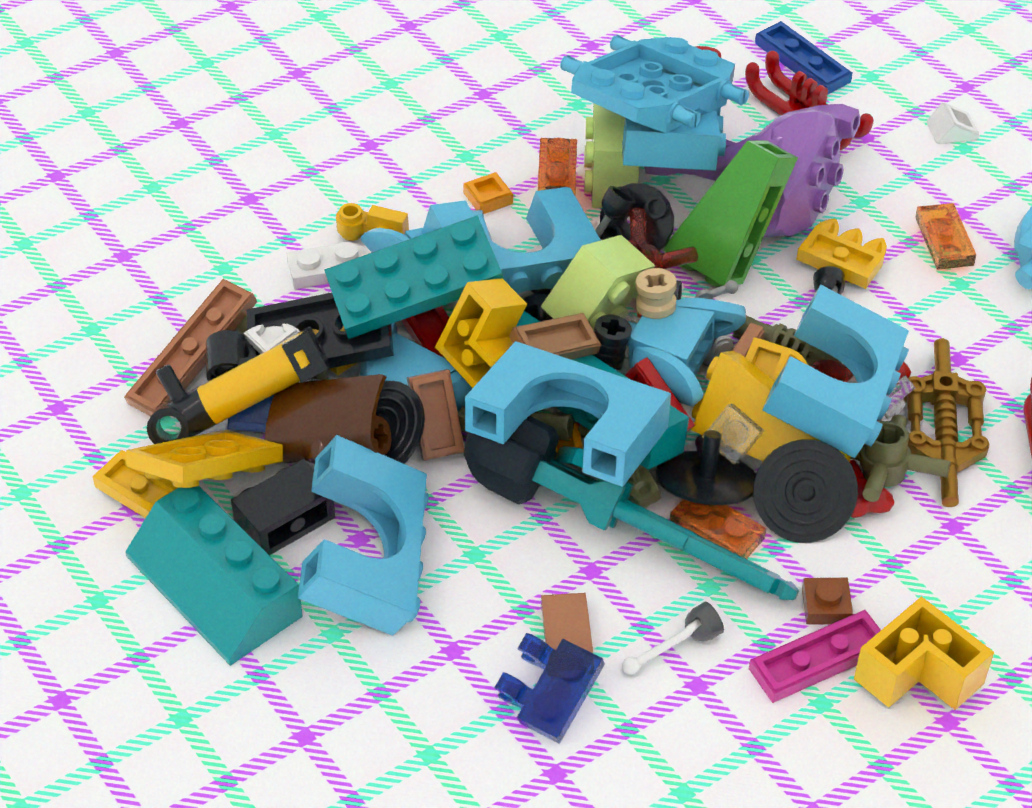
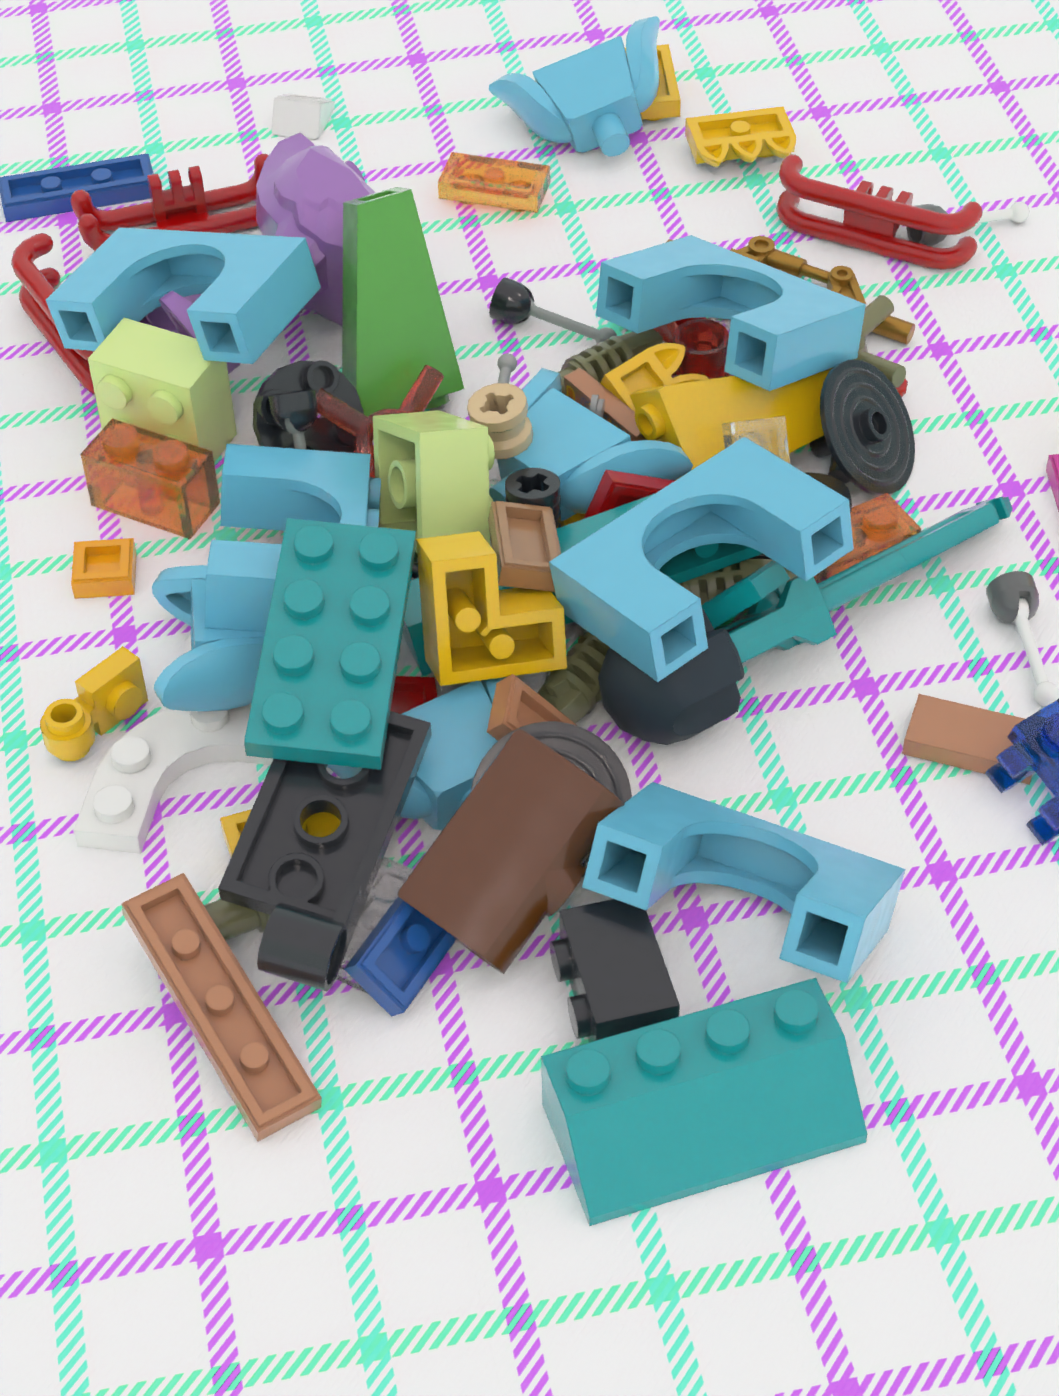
camera: 65 degrees left, 0 degrees up
yellow plate [92,450,178,518] -> none
yellow plate [126,430,283,488] -> none
piece [147,326,330,444] -> none
white tile [244,324,300,354] -> none
medium azure piece [560,34,749,133] -> none
yellow plate [796,218,887,289] -> none
dark orange plate [802,577,853,624] -> none

